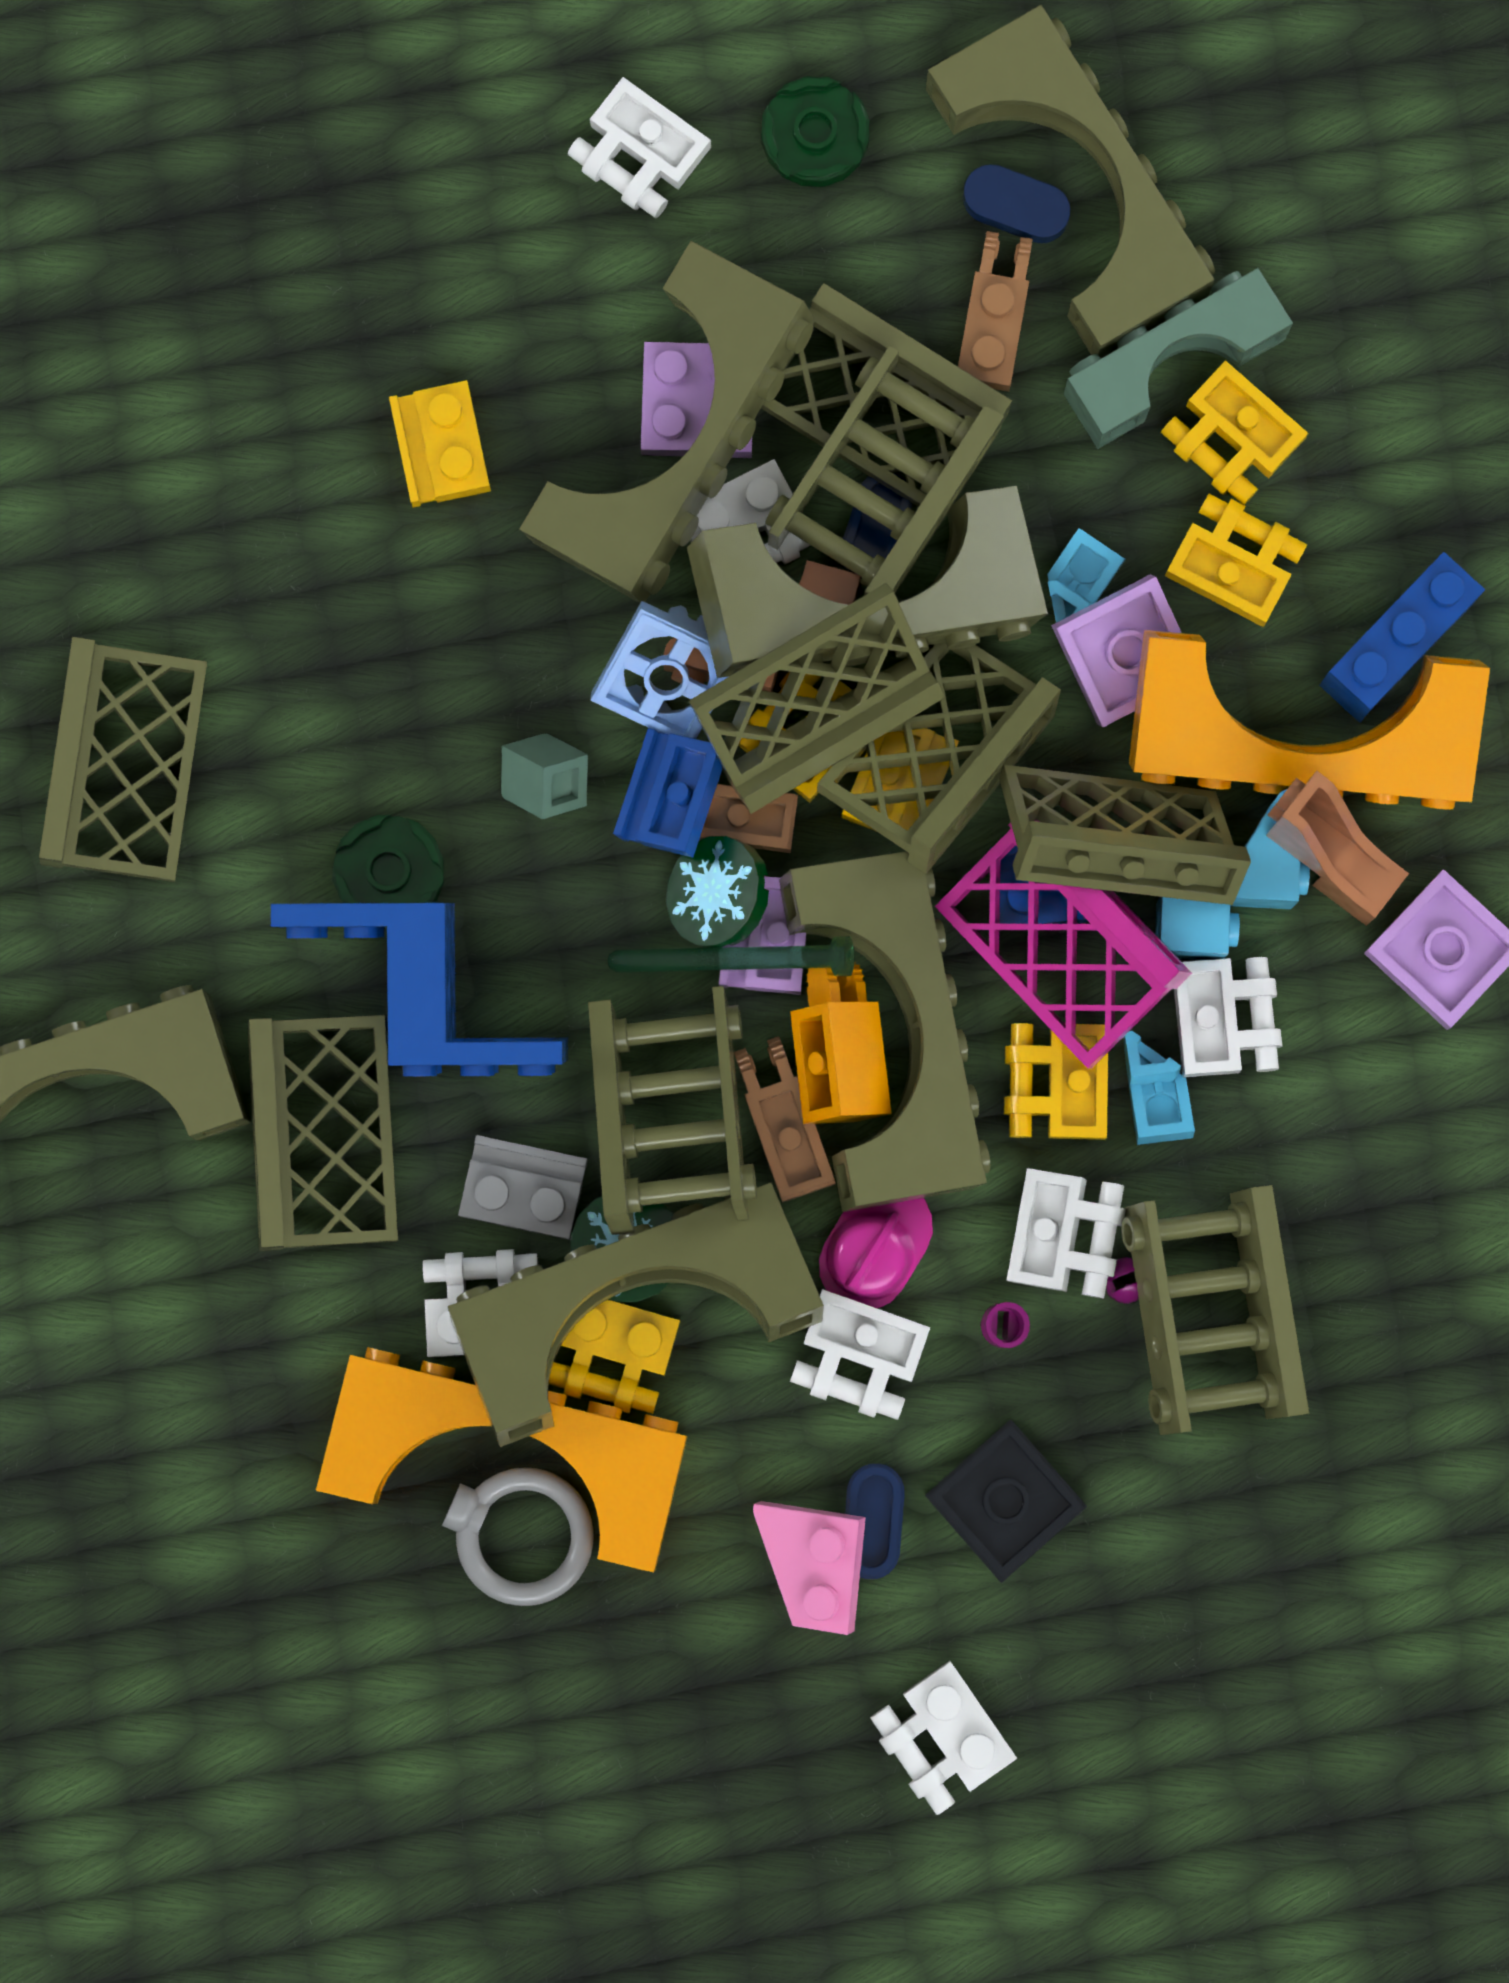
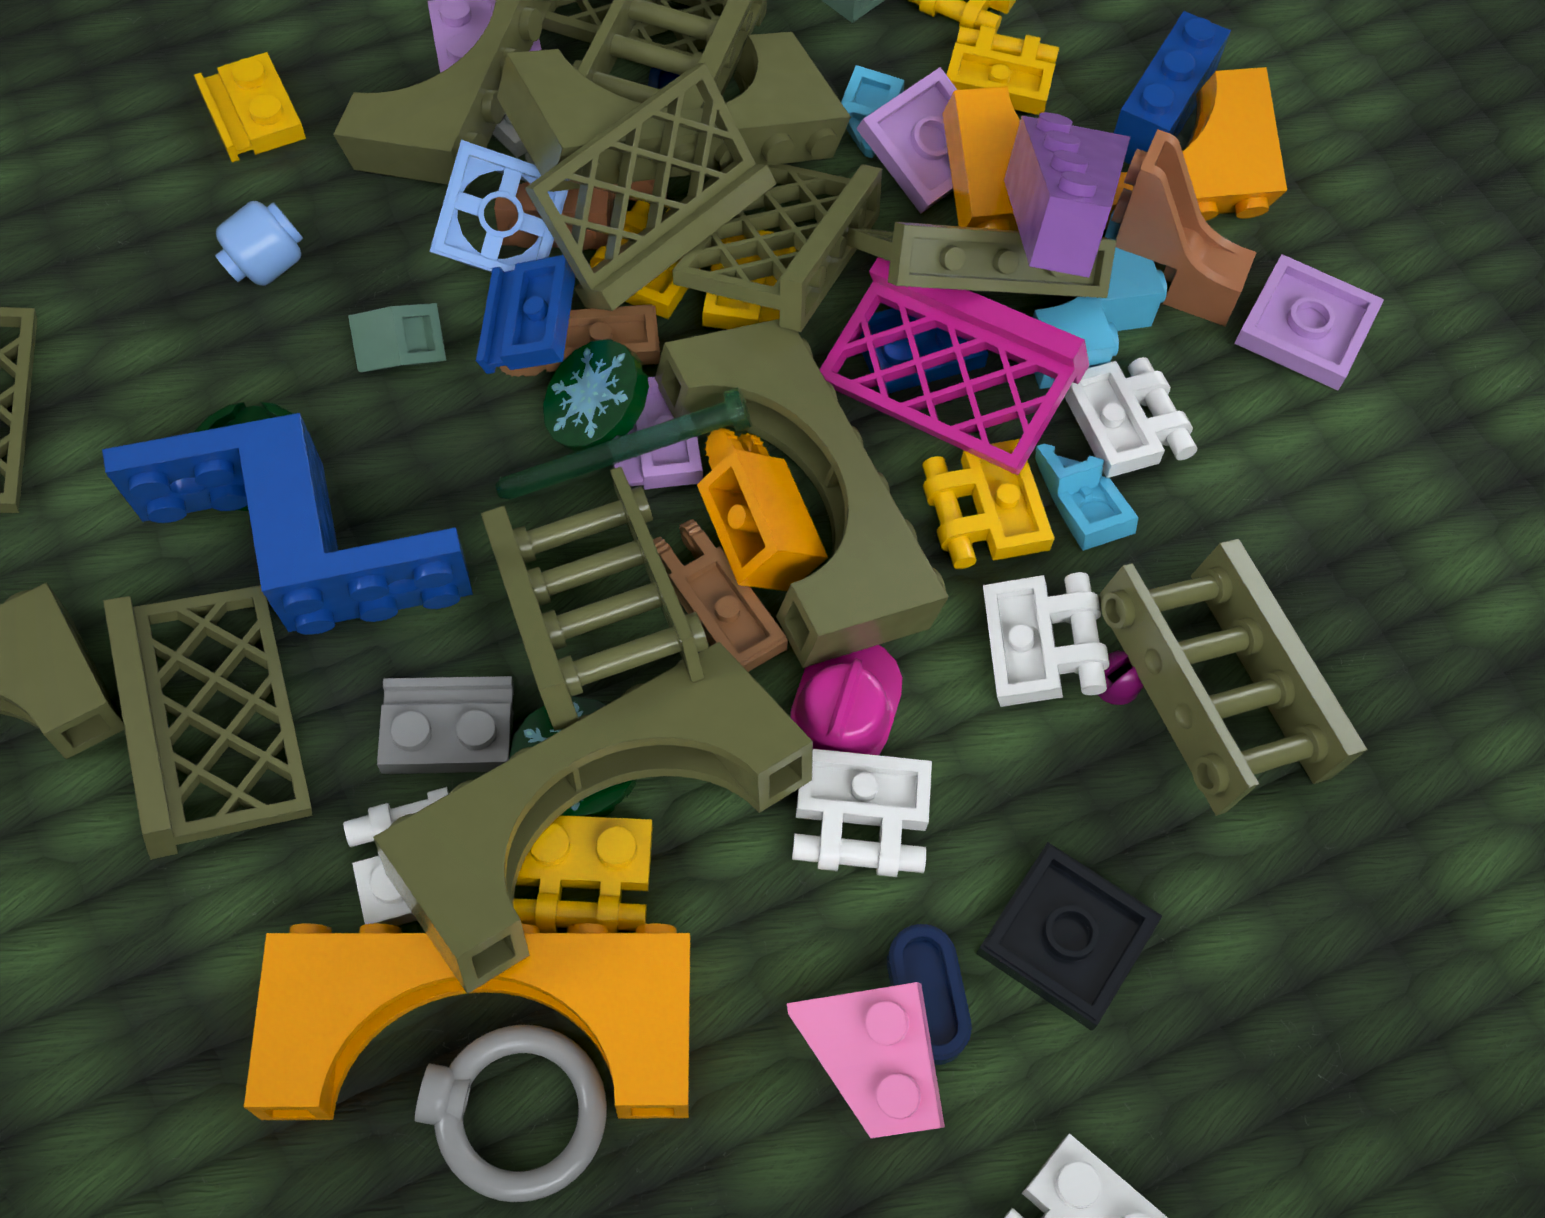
camera: 20 degrees left, 20 degrees down
magenta hinge [980,1302,1030,1348] -> none
none -> light blue head [215,201,304,286]
none -> medium lavender wedge [1004,112,1130,278]

